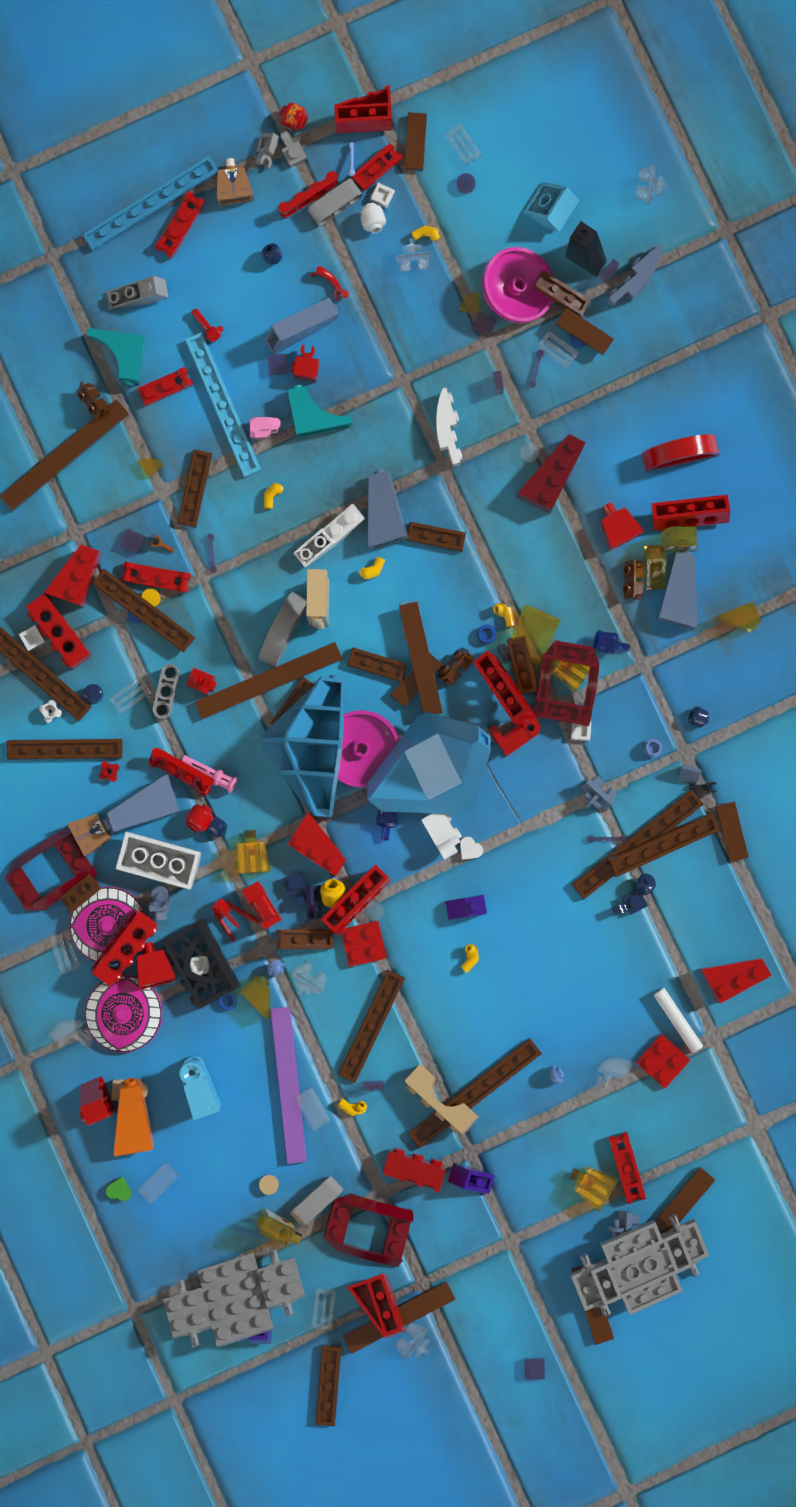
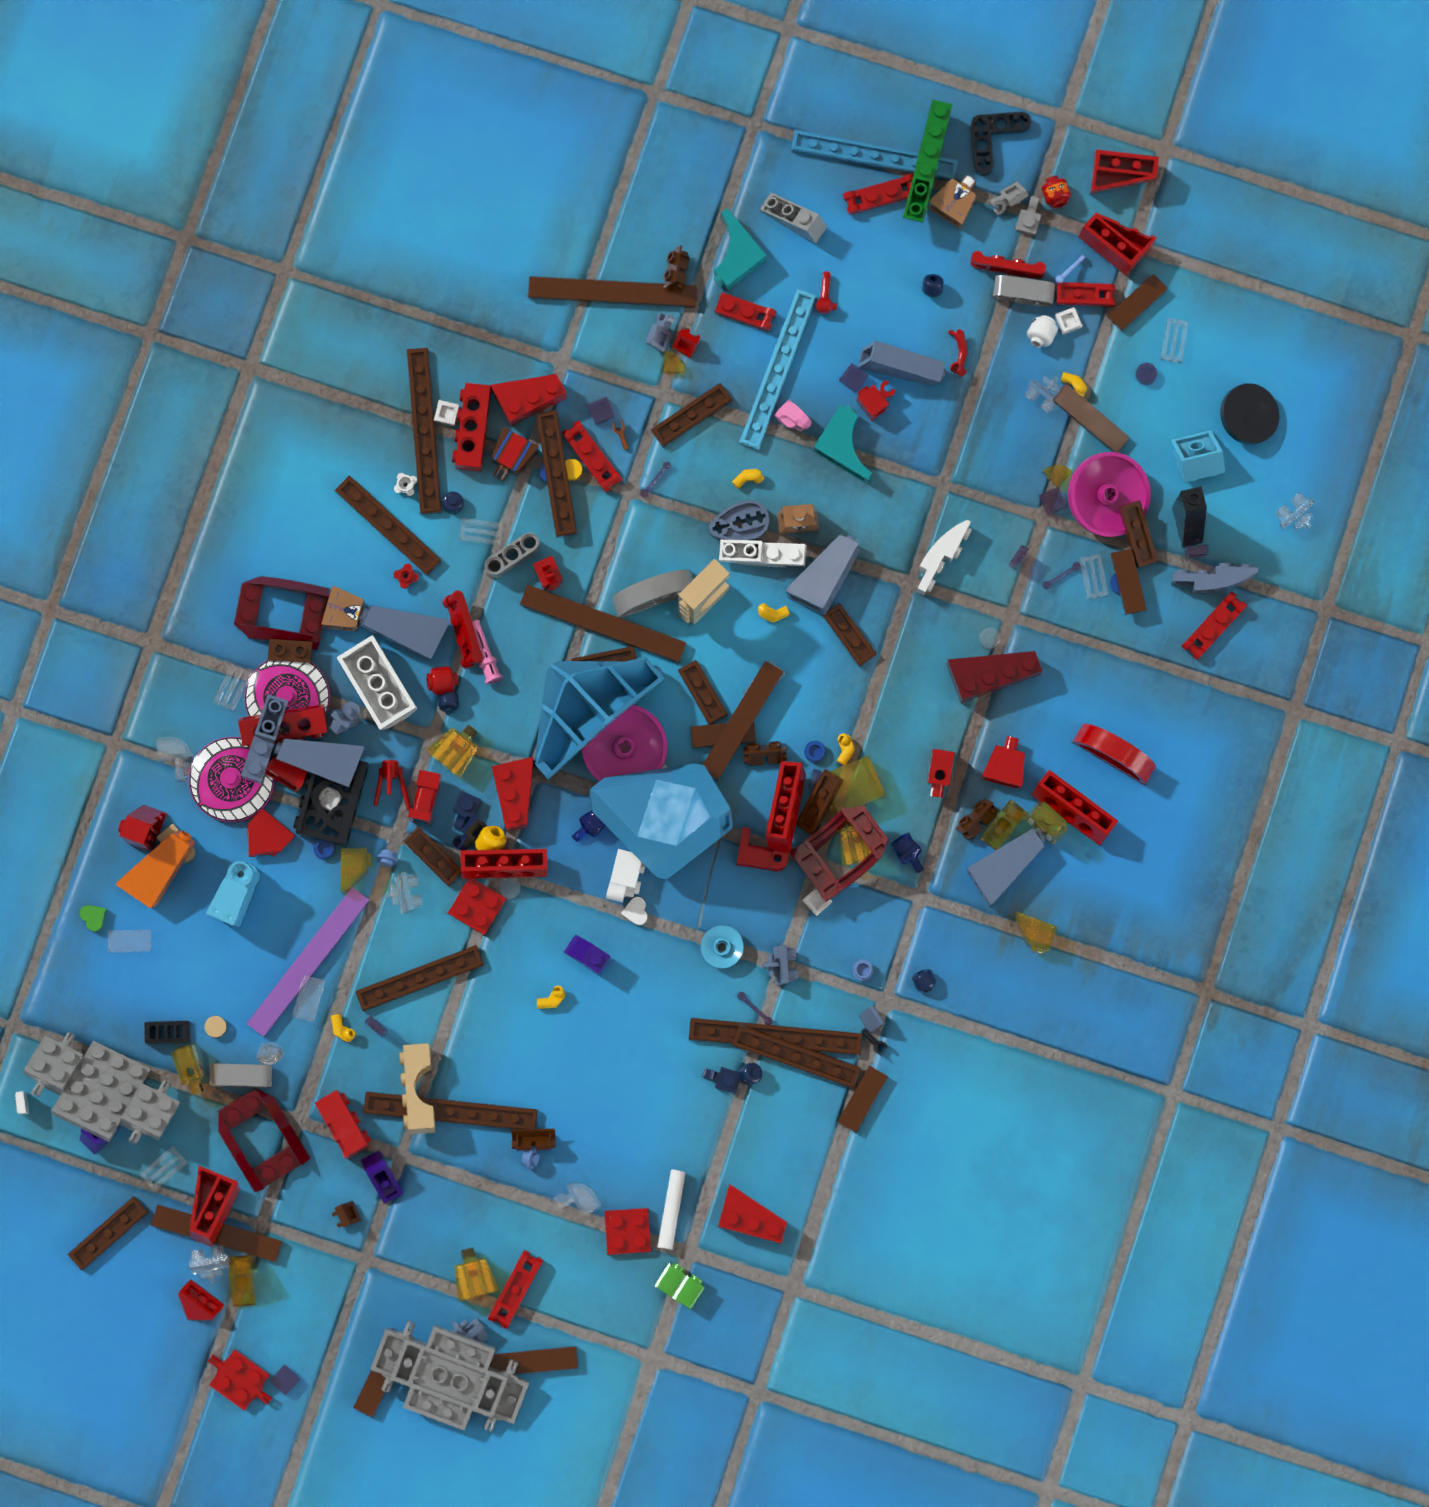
camera: 40 degrees right, 5 degrees down
none -> white tile [15,1091,29,1115]
none -> black slope [144,1021,190,1045]
none -> red slope [178,1279,225,1320]
none -> red plate [207,1349,273,1411]
none -> clear yellow slope [229,1255,256,1307]
none -> sand blue slope [240,694,288,784]
none -> red slope [247,808,295,857]
none -> clear hat [256,1042,283,1065]
none -> sand blue slope [274,739,364,787]
none -> reddish brown tile [332,1201,361,1228]
none -> torso [491,427,539,482]
none -> reddish brown hinge [512,1129,556,1151]
none -> sand blue plate [645,313,675,352]
none -> bright green brick [654,1262,705,1310]
none -> red tile [673,329,700,358]
none -> medium azure dish [701,925,744,968]
none -> sand blue piece [709,500,769,541]
none -> medium nougat torso [777,504,819,535]
none -> green slope [903,99,953,223]
none -> red torso [927,748,955,798]
none -> black beam [970,112,1031,176]
none -> reddish brown tile [1052,384,1129,453]
none -> red wedge [1090,149,1159,194]
none -> red plate [1181,591,1247,660]
none -> black piece [1220,383,1279,445]

